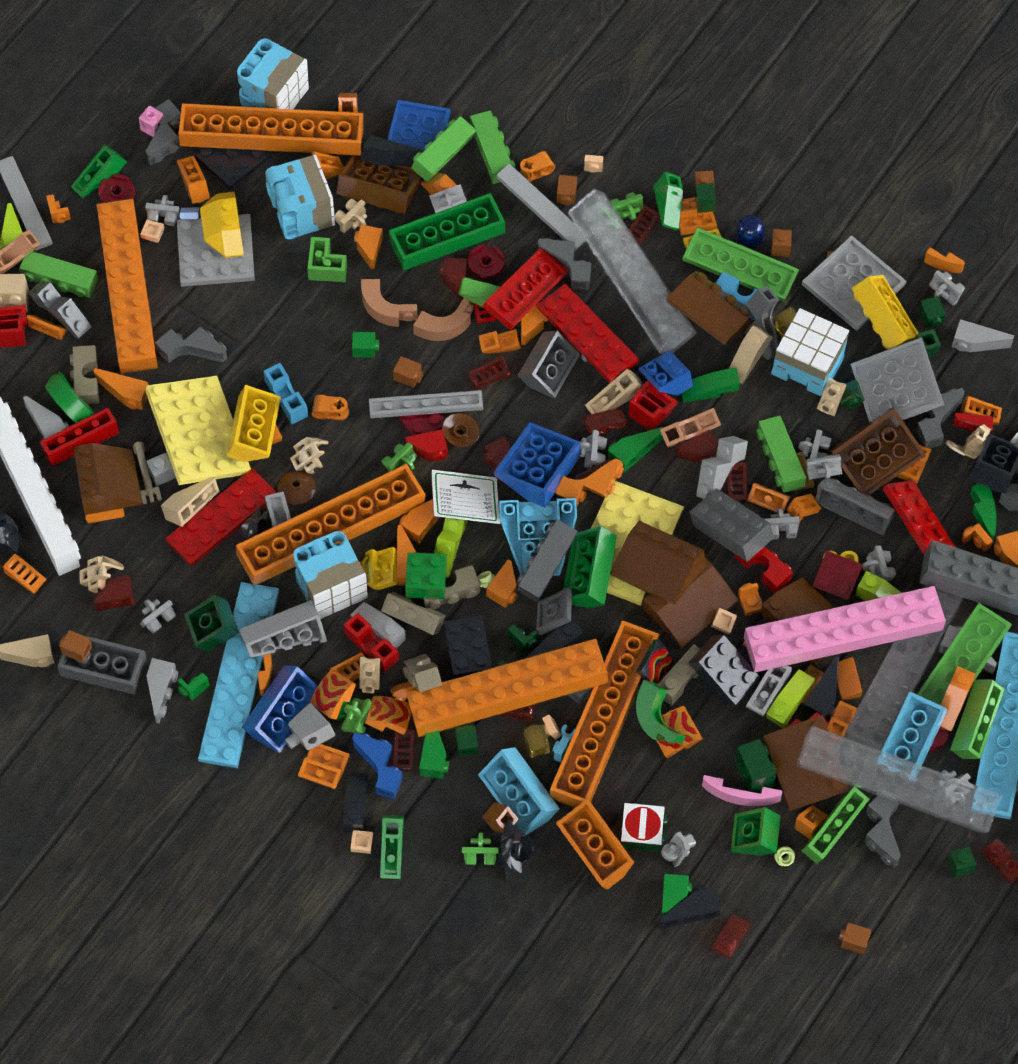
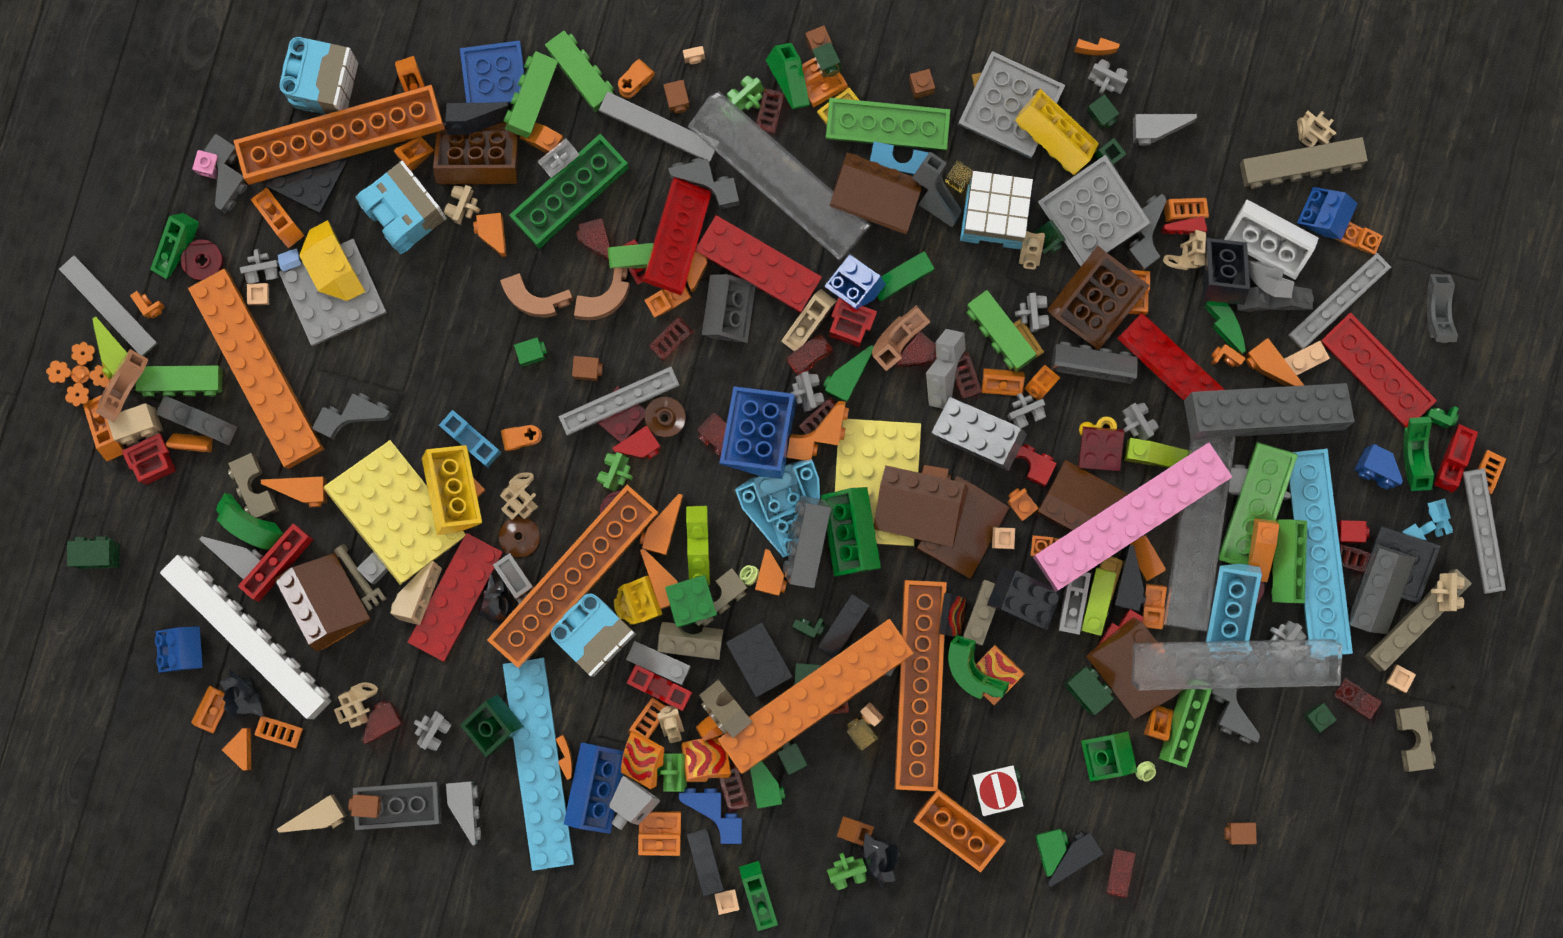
camera: 20 degrees left, 20 degrees up
green bracket [177,673,210,700] -> none
light grey wedge [239,600,327,658] -> none
bright green brick [308,237,347,282] -> none
white sticker [432,470,500,524] -> none
dark red plate [468,245,504,281] -> none
medium azure slope [478,747,560,835] -> none
dark grey tile [536,587,572,636] -> none
medium azure plate [552,725,576,762] -> none
light grey hips [661,832,696,867] -> none
bright pink slope [702,775,782,806] -> none
tan slope [729,325,773,384] -> none
clear blue helmet [737,215,766,247] -> none
light grey hips [806,455,842,480] -> none

